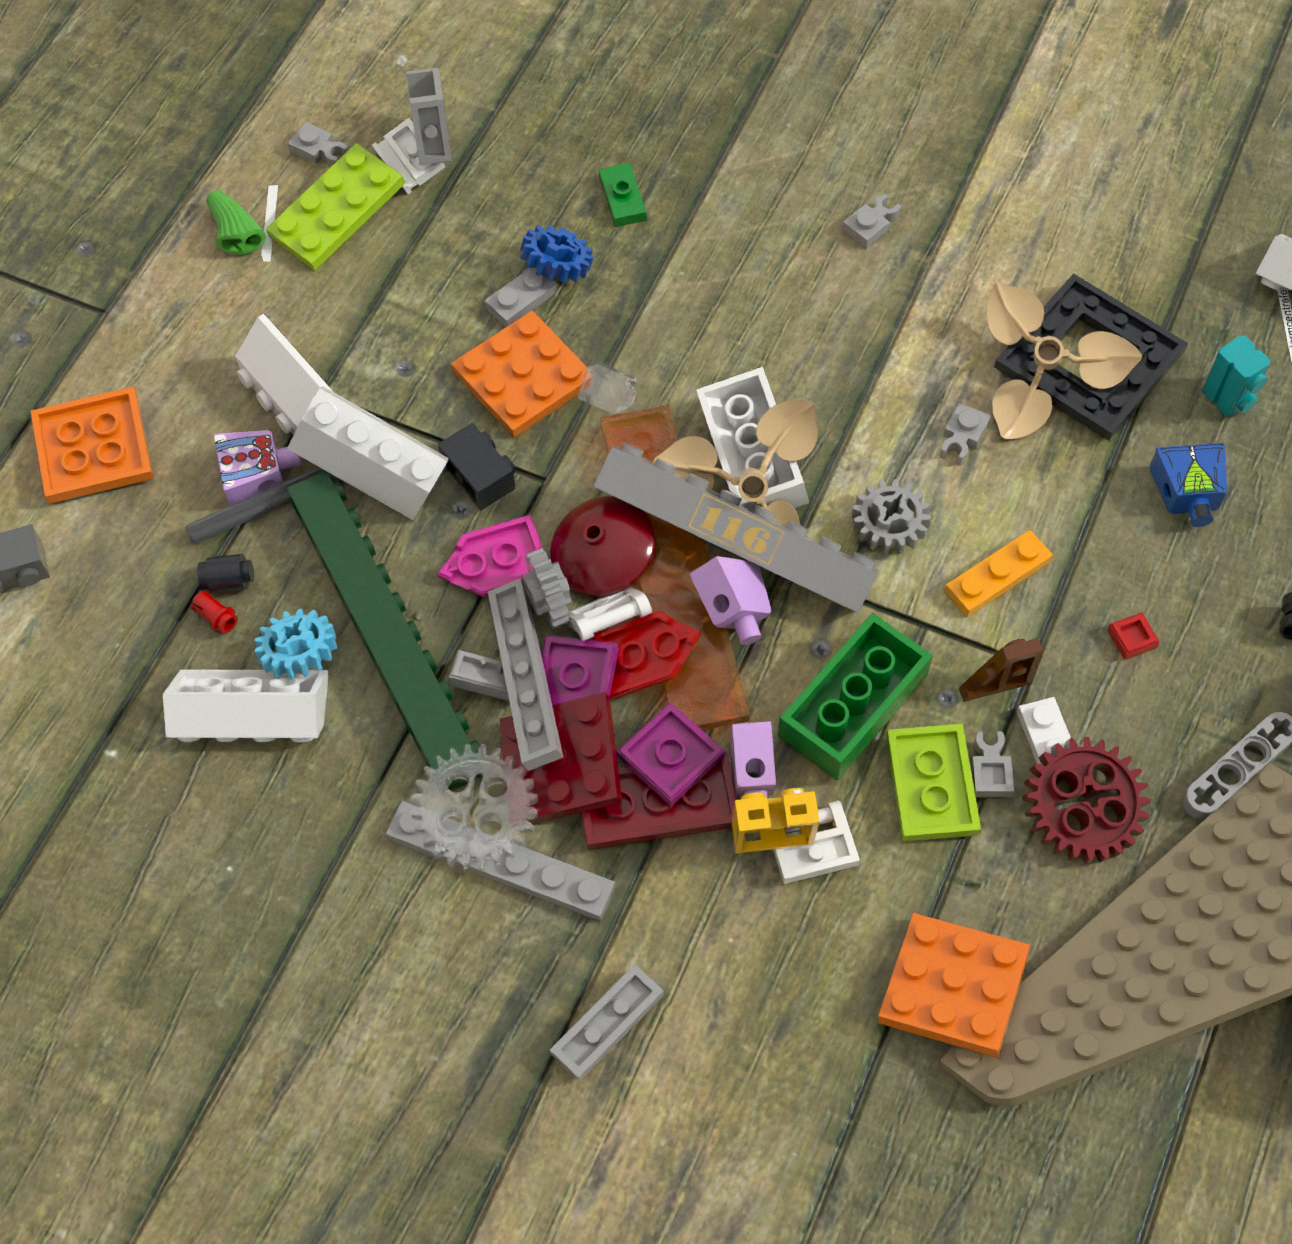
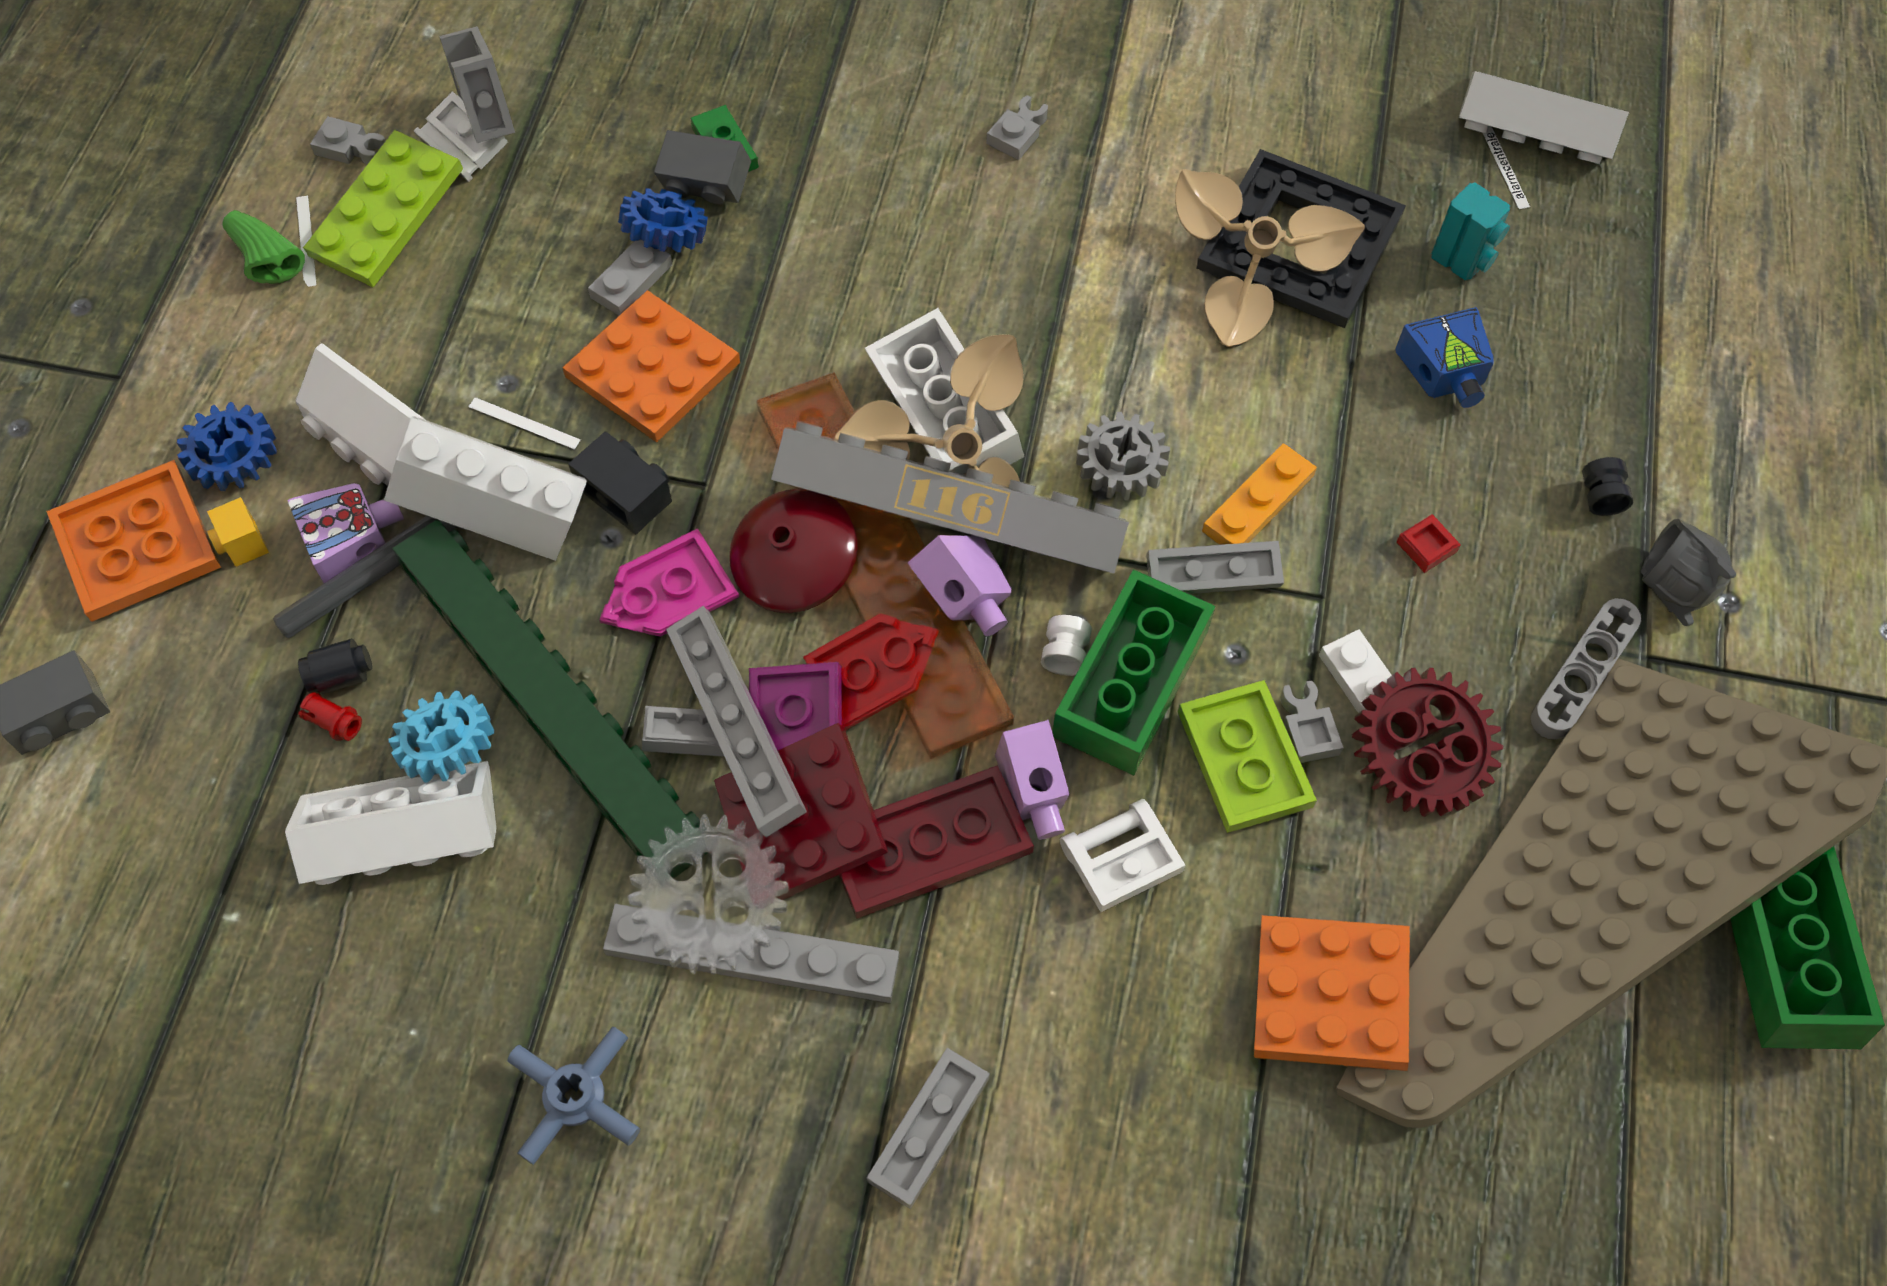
camera: 15 degrees left, 0 degrees up
light grey gear [522,548,572,629] -> none
white plate [568,587,652,641] -> none
clear brick [577,362,637,414] -> none
magenta tile [616,702,725,806] -> none
yellow piece [732,788,820,854] -> none
light grey plate [940,403,991,466] -> none
reddish brown wing [959,638,1044,702] -> none
none -> blue gear [177,402,277,491]
none -> yellow plate [207,497,270,567]
none -> white sticker [469,397,580,449]
none -> sand blue bar [507,1026,640,1165]
none -> dark grey brick [654,130,751,204]
none -> white wheel [1041,615,1092,676]
none -> light grey plate [1146,541,1284,594]

